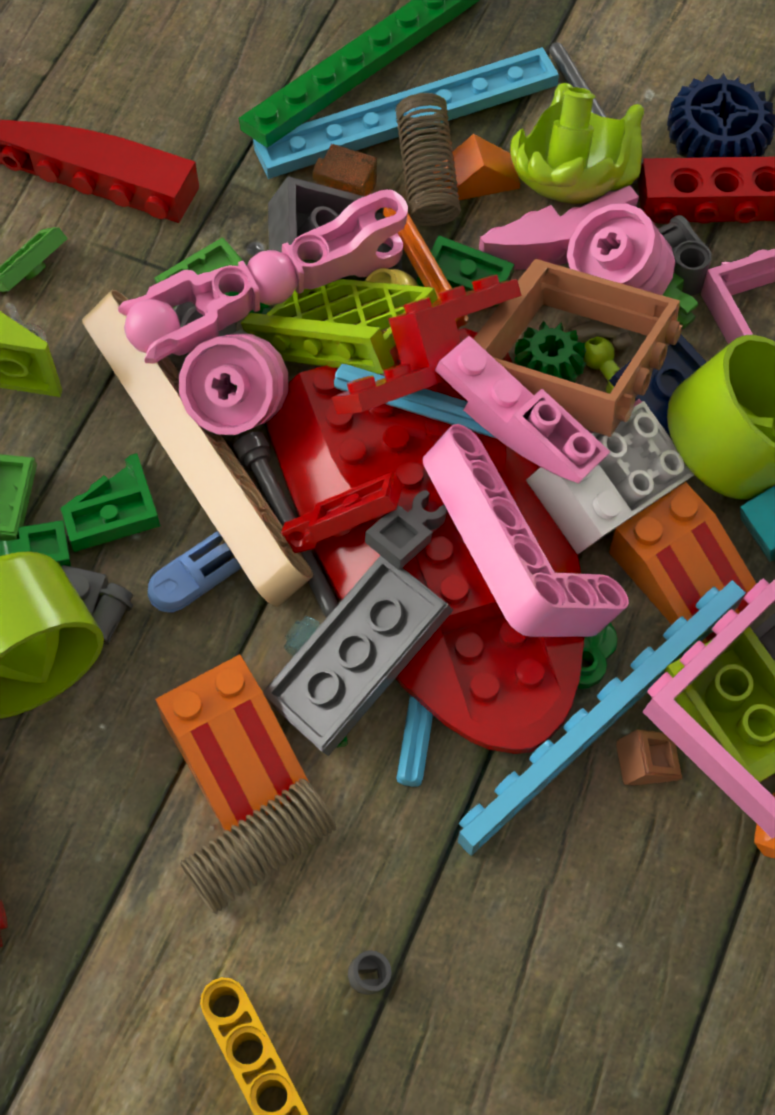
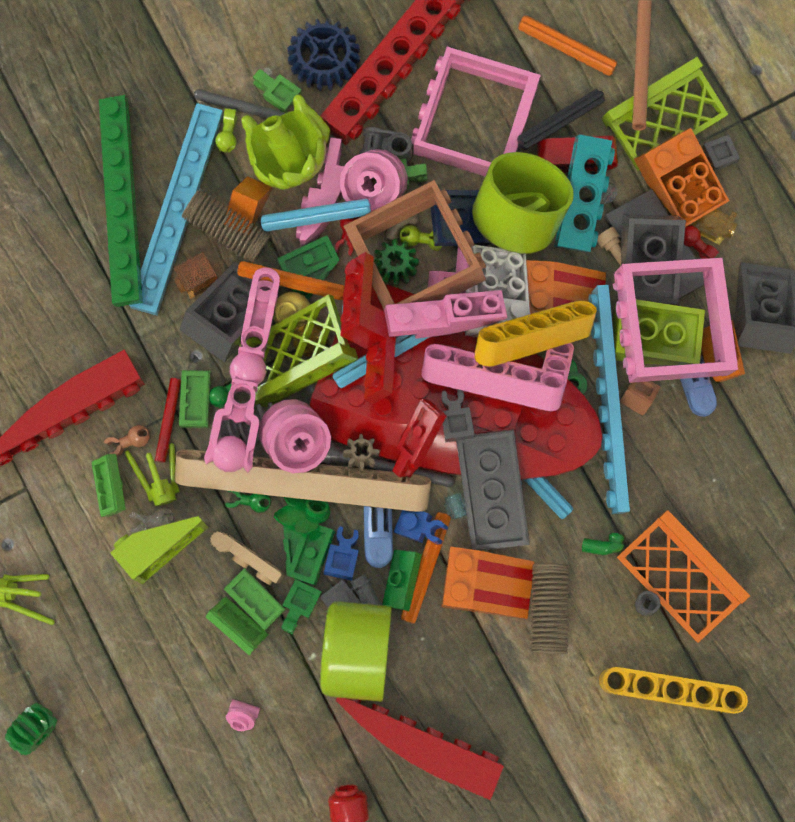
camera: 55 degrees left, 15 degrees up
none -> nougat arm [104,425,150,458]
none -> lime plant [125,443,180,507]
none -> red bar [155,378,181,463]
none -> tan hinge [210,531,285,585]
none -> lime arm [215,108,237,153]
none -> green arm [225,491,271,513]
none -> bright green plate [253,69,301,112]
none -> medium azure axle [261,199,371,231]
none -> green plate [273,497,331,534]
none -> blue plate [324,527,359,581]
none -> dark tan gear [343,434,379,473]
none -> green plate [382,549,422,611]
none -> blue plate [394,510,448,544]
none -> orange axle [401,512,451,623]
none -> yellow beam [474,300,597,367]
none -> green arm [582,533,624,555]
none -> orange fence [617,510,750,643]
none -> medium blue arm [675,355,717,417]

